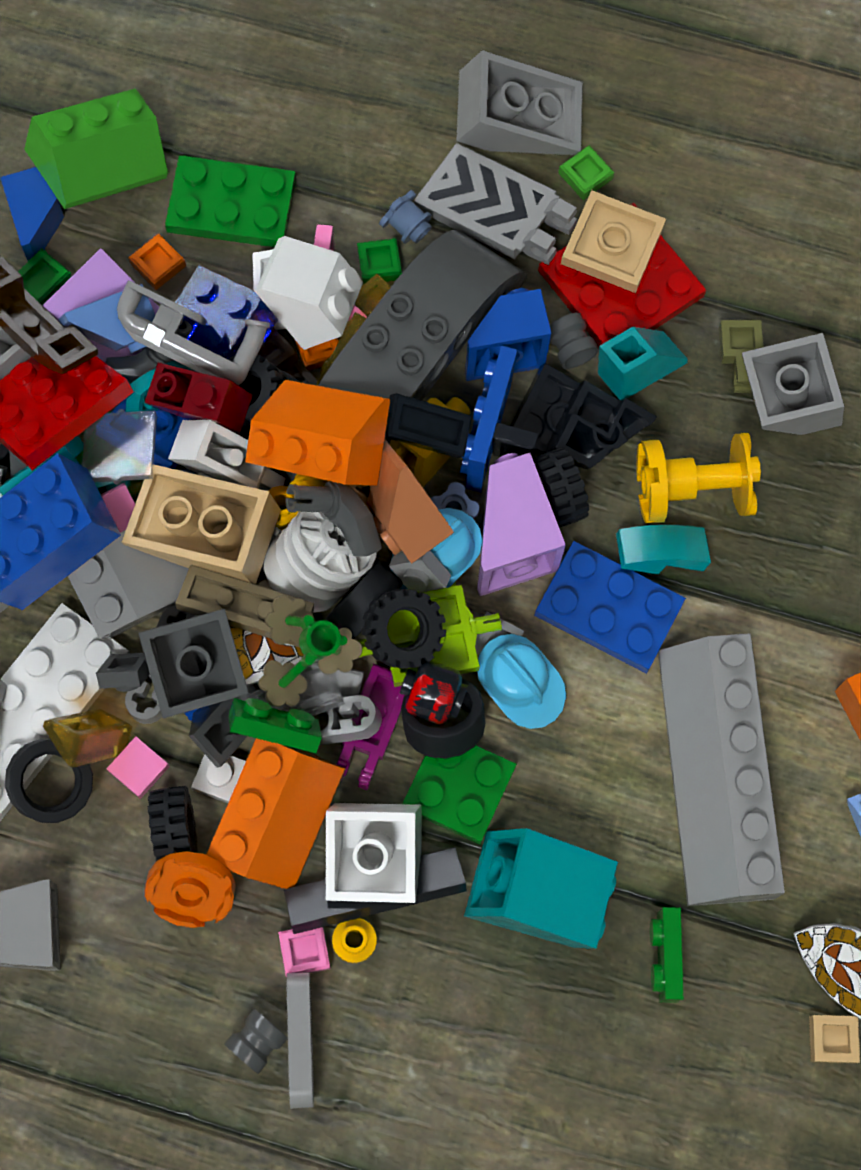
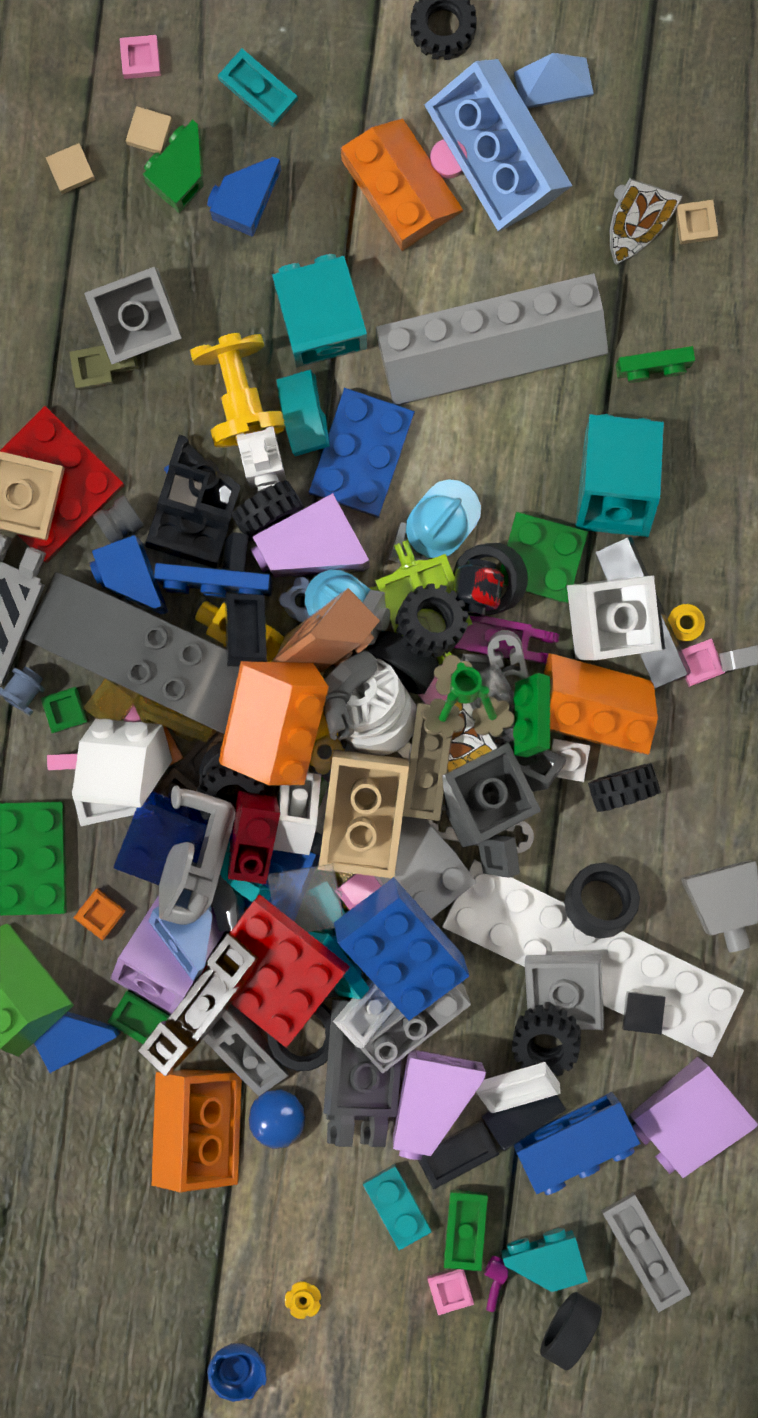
camera: 95 degrees left, 15 degrees up
clear yellow slope [43,709,133,768] -> none
bright pink tile [106,736,170,799] -> none
orange tile [144,851,236,928] -> none
teal slope [598,327,688,400] -> none
none -> white hinge [236,426,286,492]
none -> teal slope [272,254,367,368]

